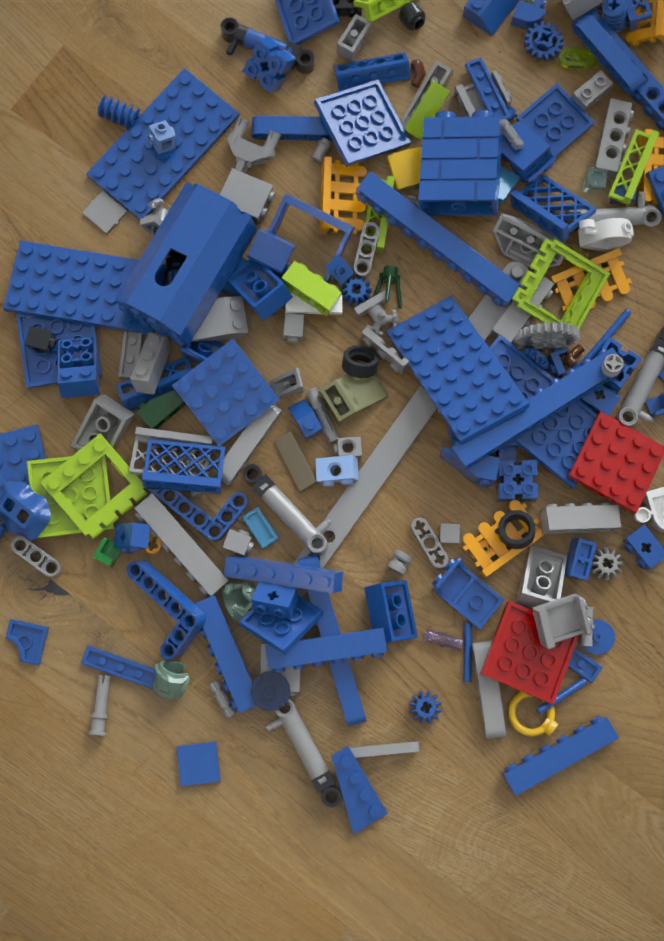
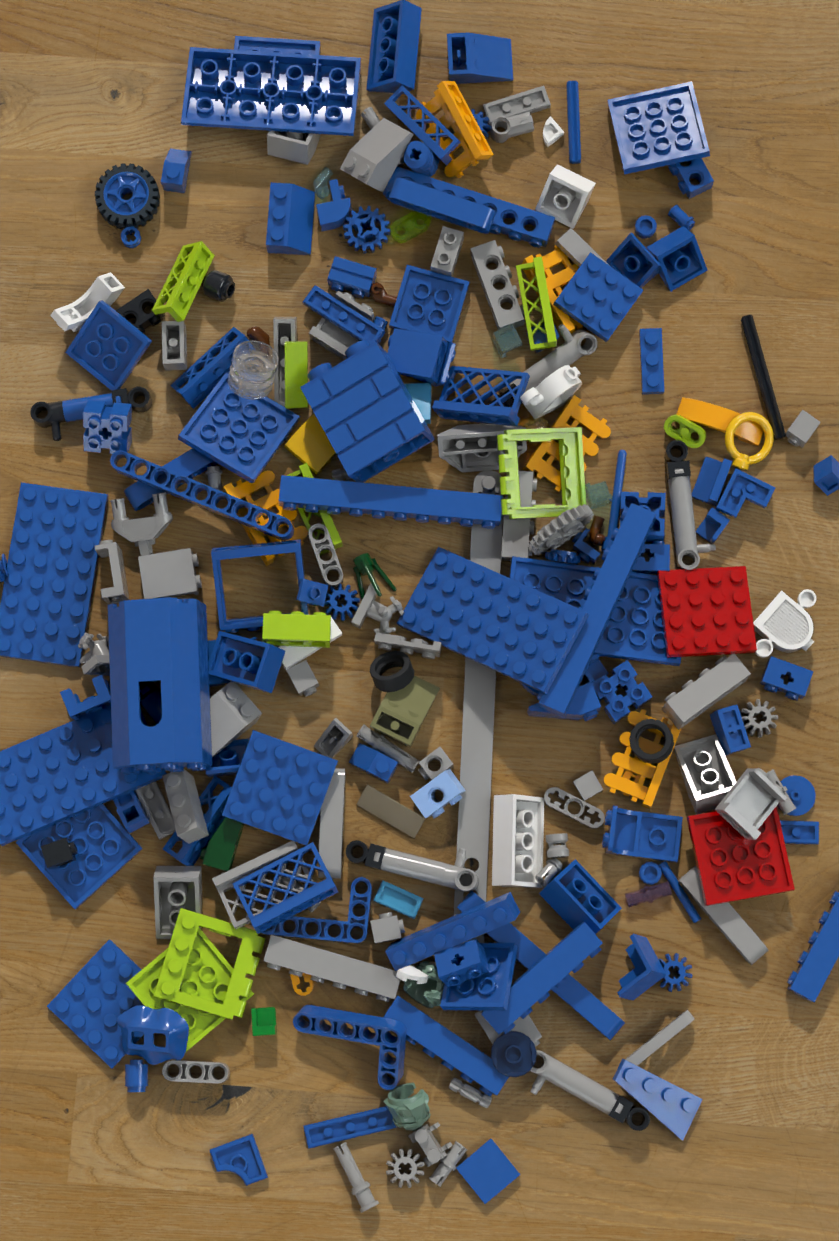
camera: 25 degrees left, 0 degrees up
blue slope [57,337,100,398] -> none
light grey piece [82,191,127,234] -> none
blue brick [114,522,150,553] -> none
medium blue brick [147,120,176,154] -> none
blue slope [247,229,297,274] -> none
light grey axle [501,118,524,150] -> none
yellow piece [508,692,558,736] -> none
blue bar [536,678,587,715] -> none
light grey wheel [601,354,623,377] -> none
none -> blue panel [60,675,111,721]
none -> light grey panel [94,540,130,605]
none -> blue beam [110,450,294,541]
none -> blue brick [113,791,150,833]
none -> clear wheel [228,340,279,400]
none -> blue brick [327,256,377,299]
none -> reddish brown arm [370,282,397,307]
none -> light grey gear [386,1148,425,1188]
none -> white tile [396,965,429,984]
none -> light grey piece [408,1122,453,1167]
none -> light grey pin [429,1141,467,1187]
none -> white slope [492,794,544,888]
none -> light grey pin [535,858,563,886]
none -> clear light blue panel [585,481,613,509]
none -> blue panel [617,934,667,1001]
none -> blue tile [639,862,662,885]

